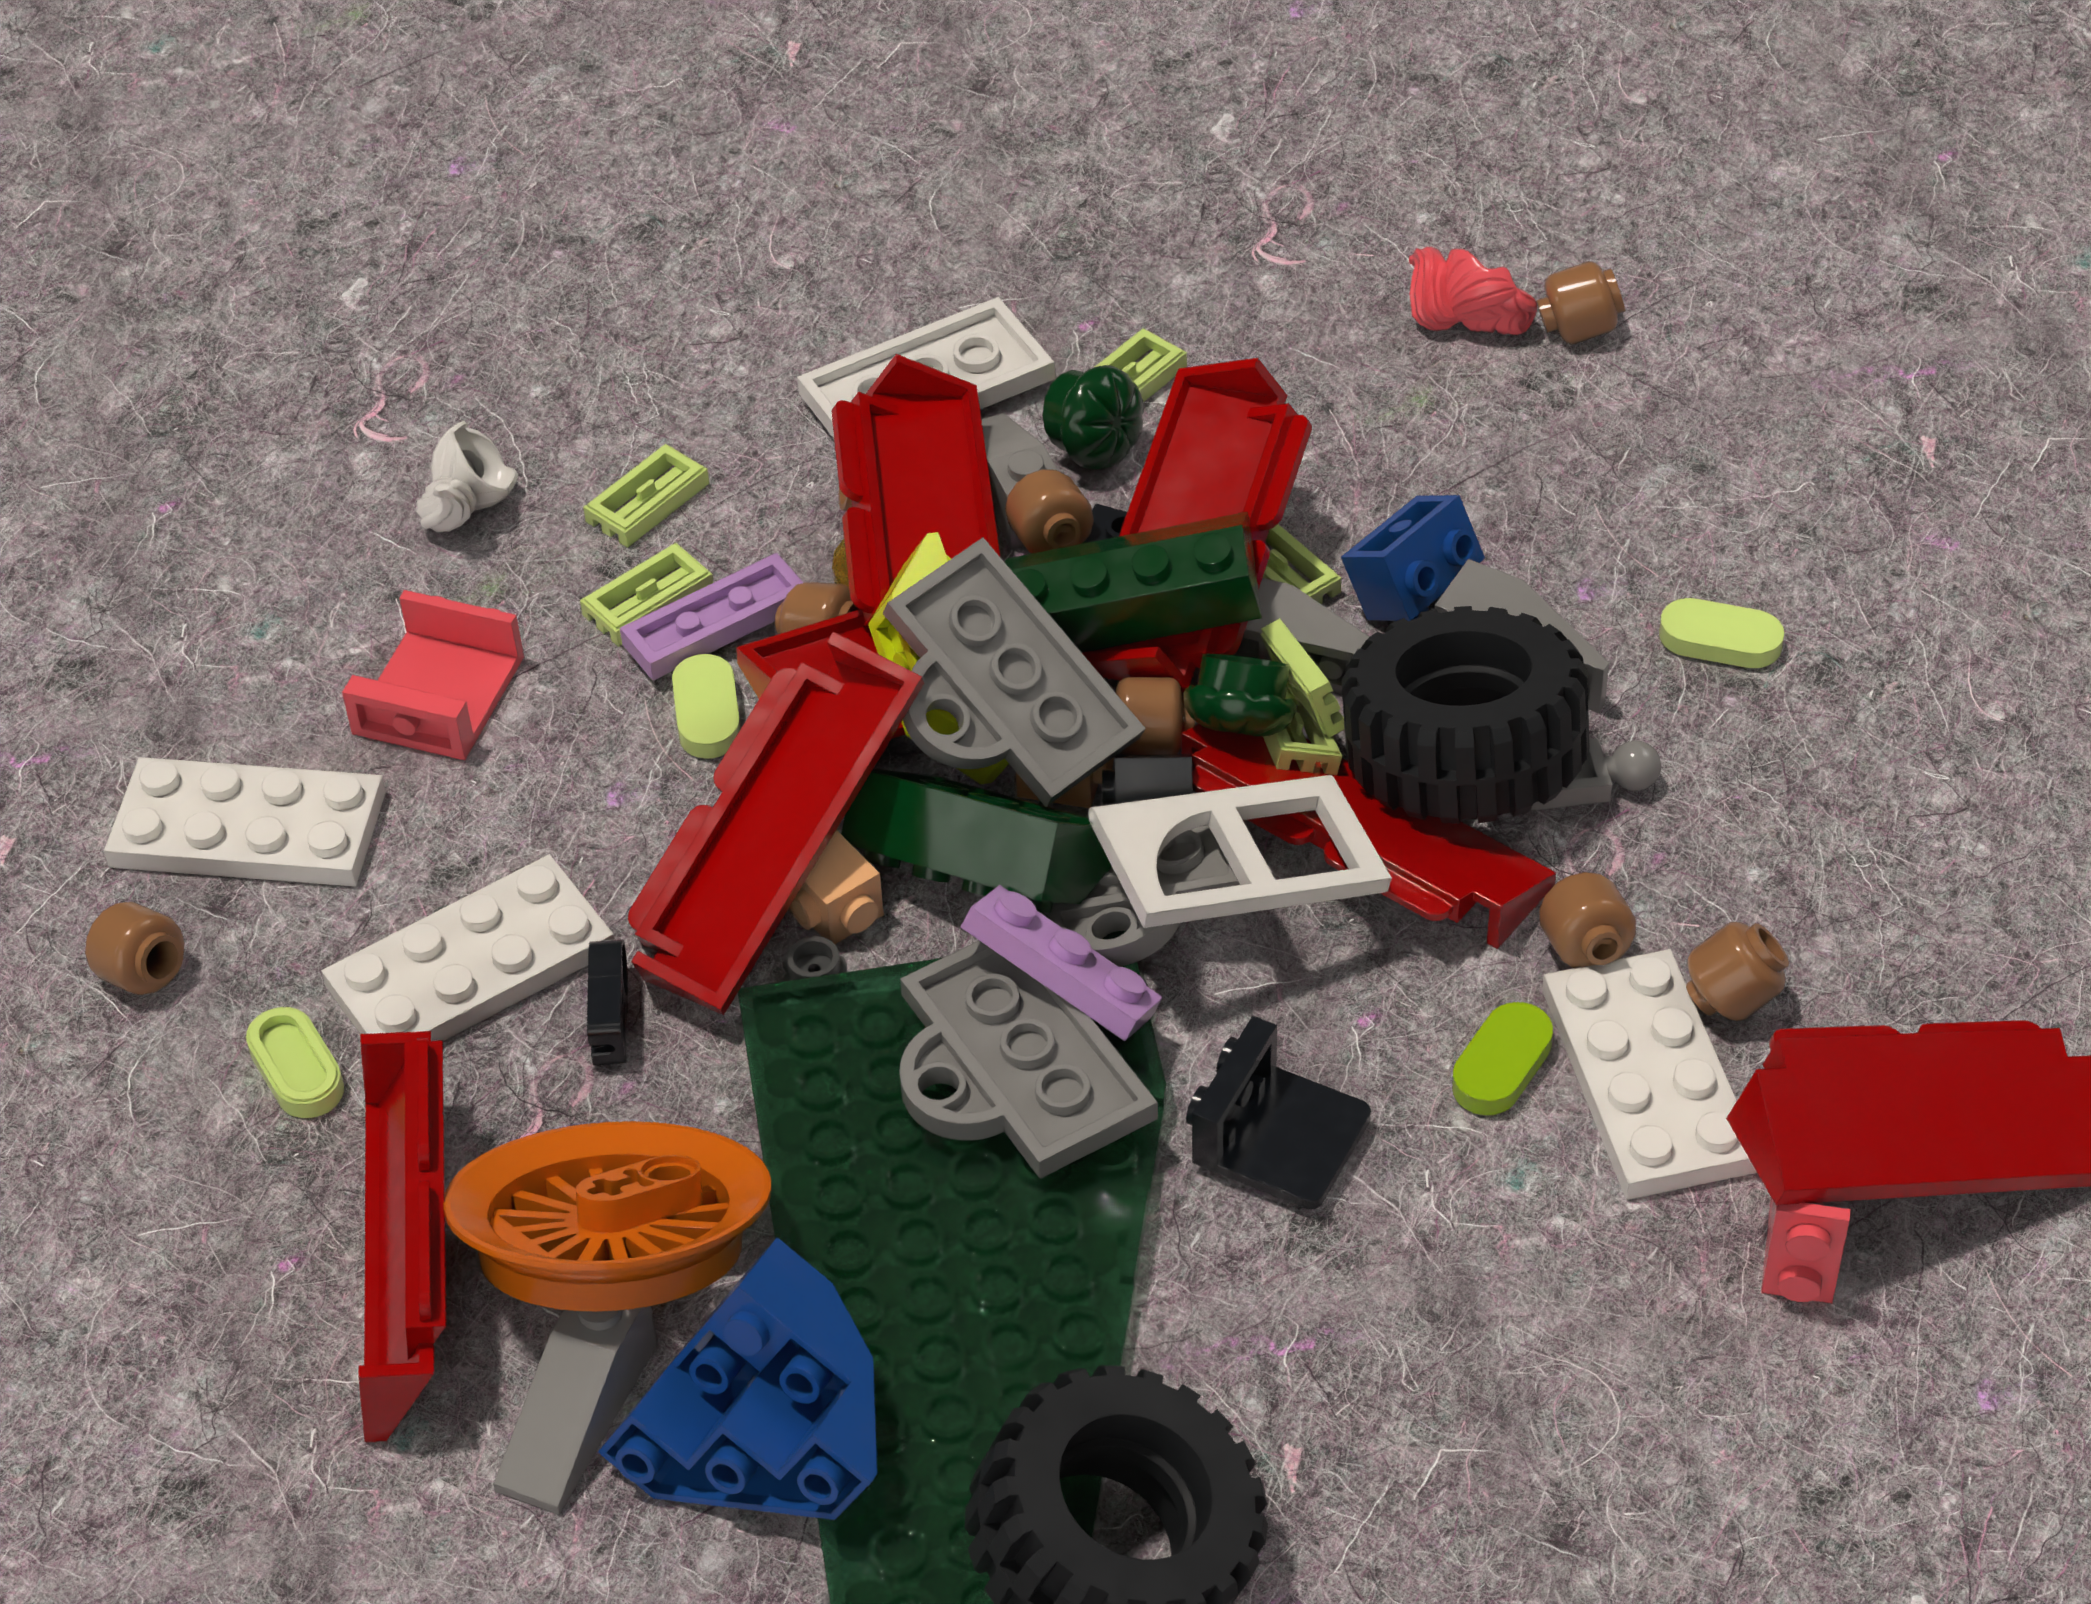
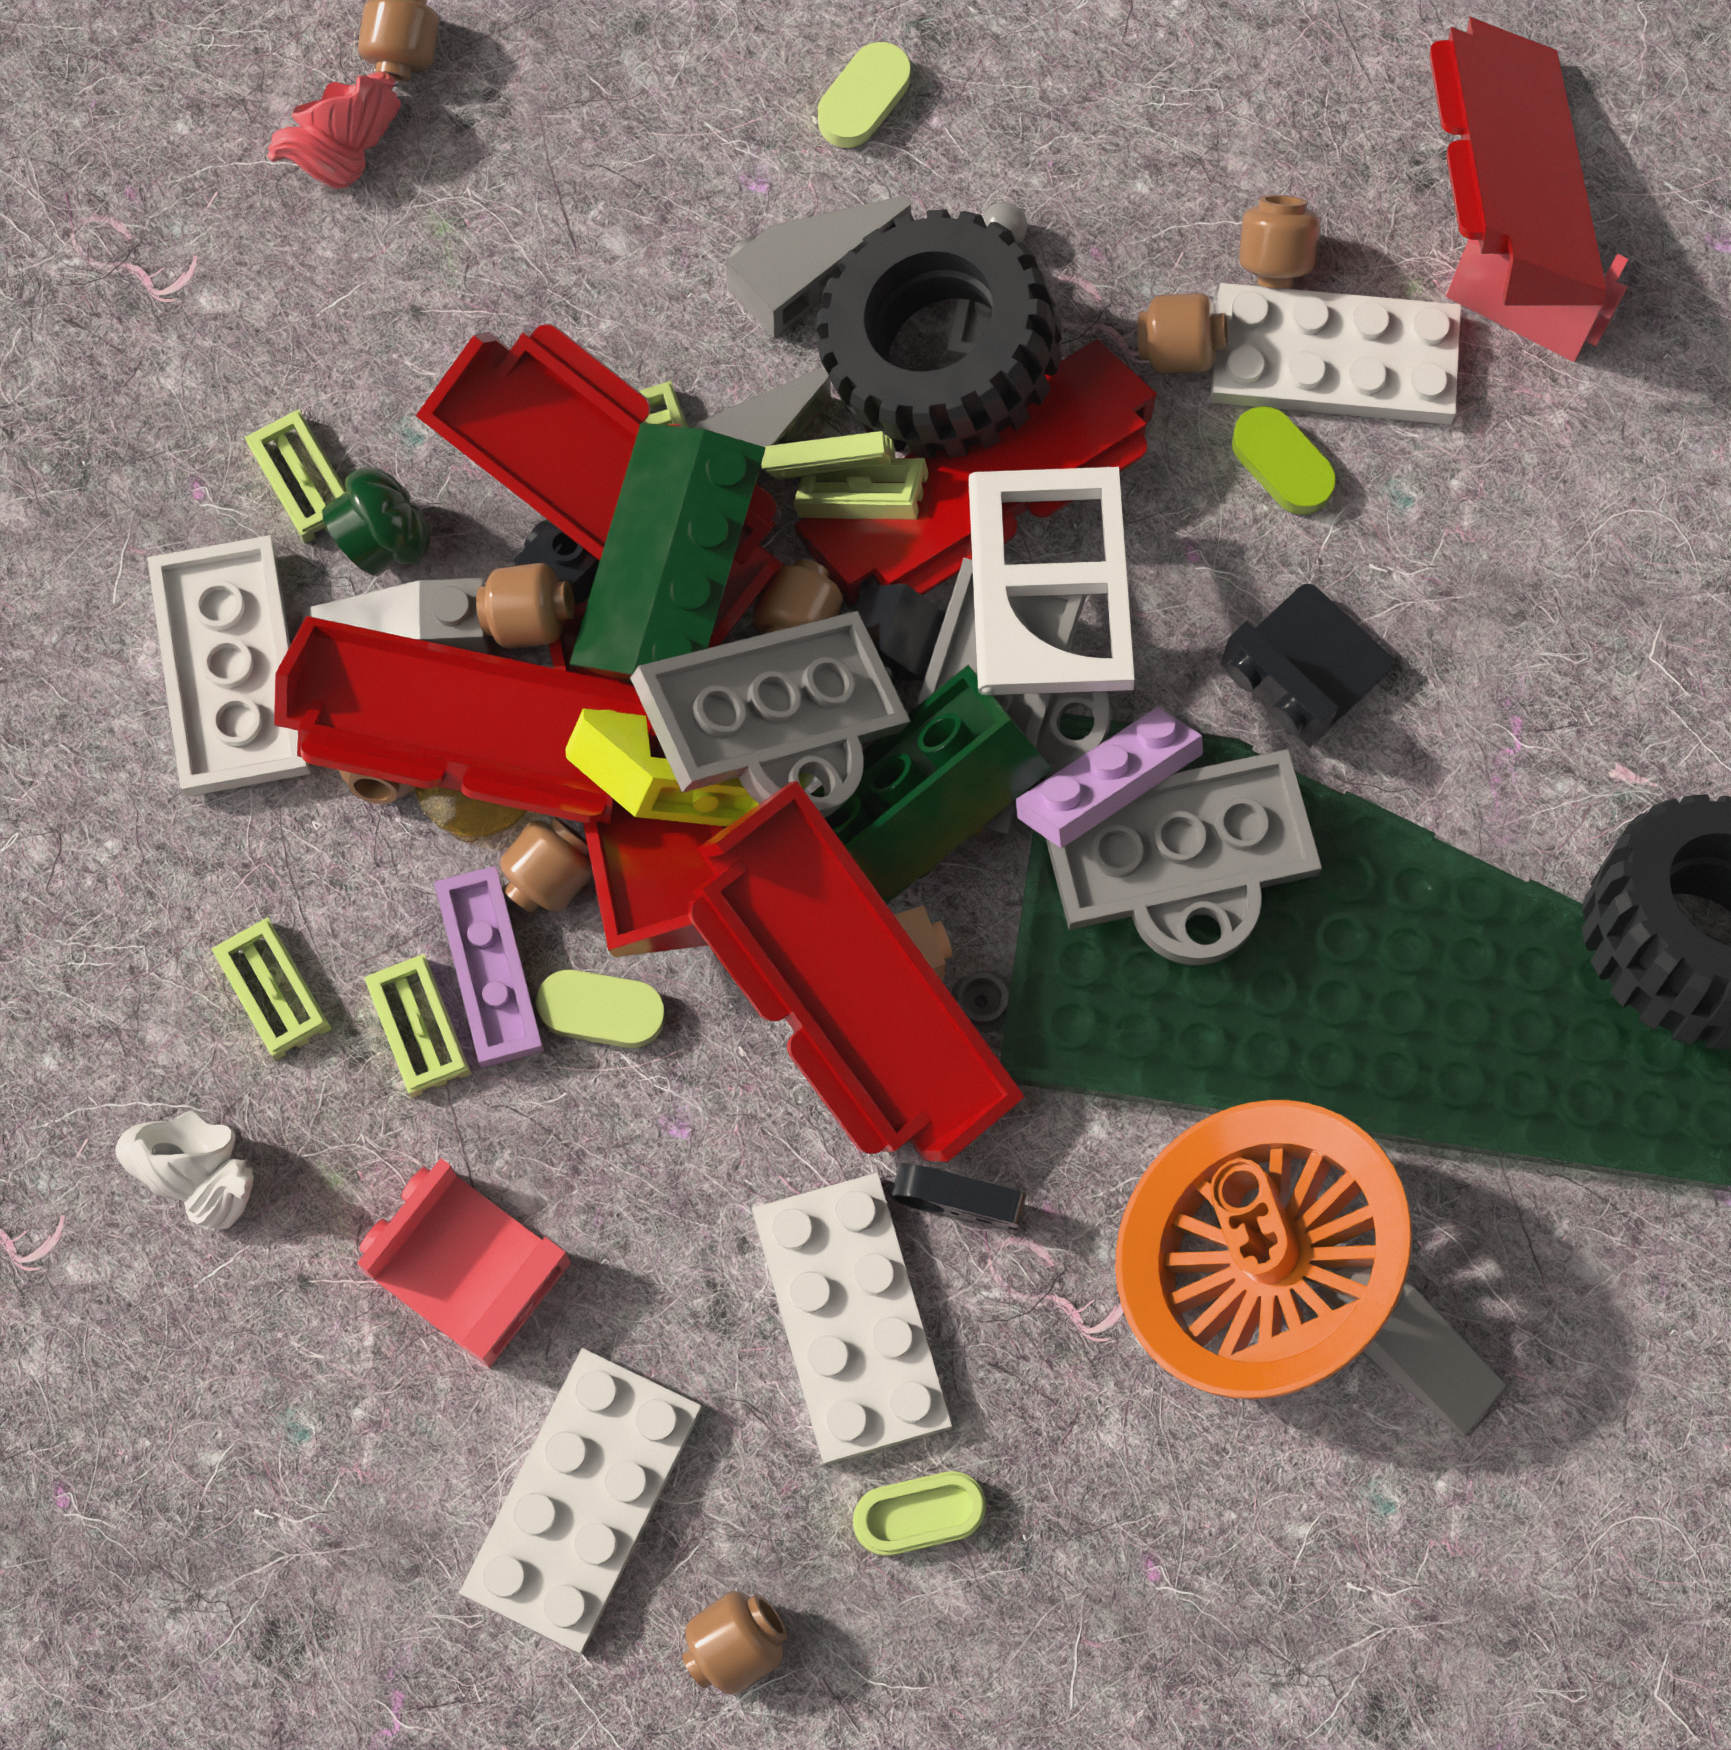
camera: 75 degrees left, 25 degrees up
red slope [358,1031,446,1442] -> none
blue brick [598,1237,877,1520] -> none
dark green piece [1183,654,1297,737] -> none
blue brick [1341,495,1485,621] -> none

